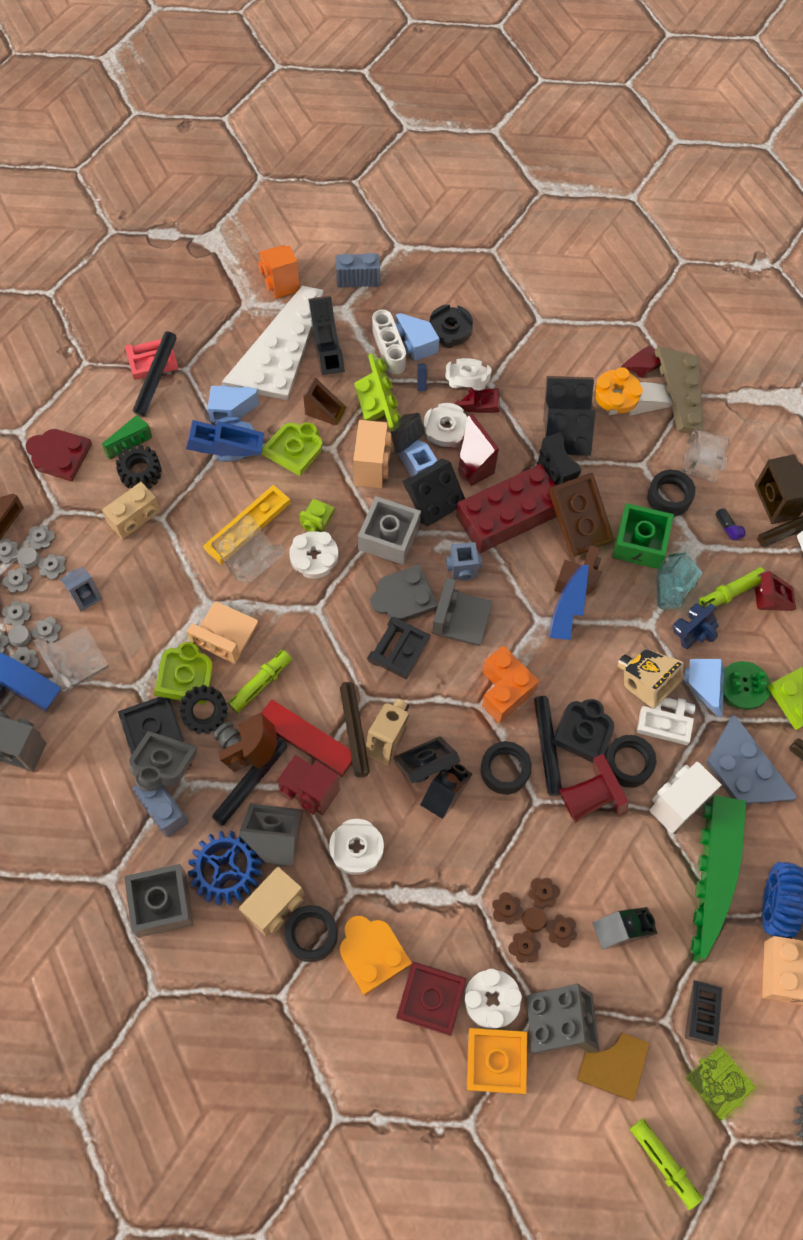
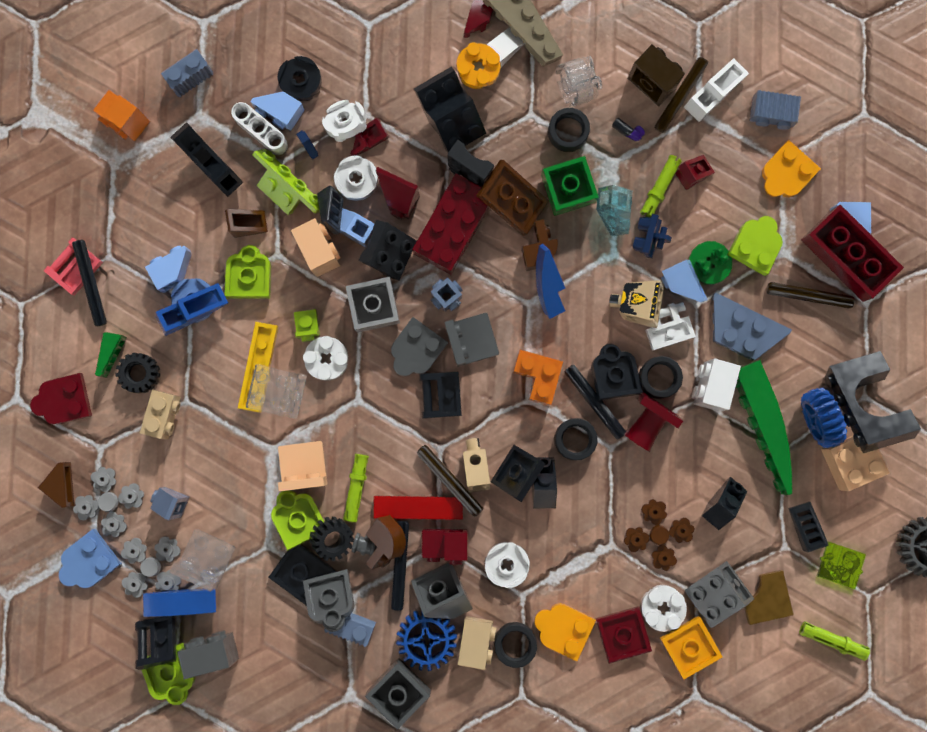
camera: 30 degrees left, 20 degrees up
white wing [222,286,324,401] -> none

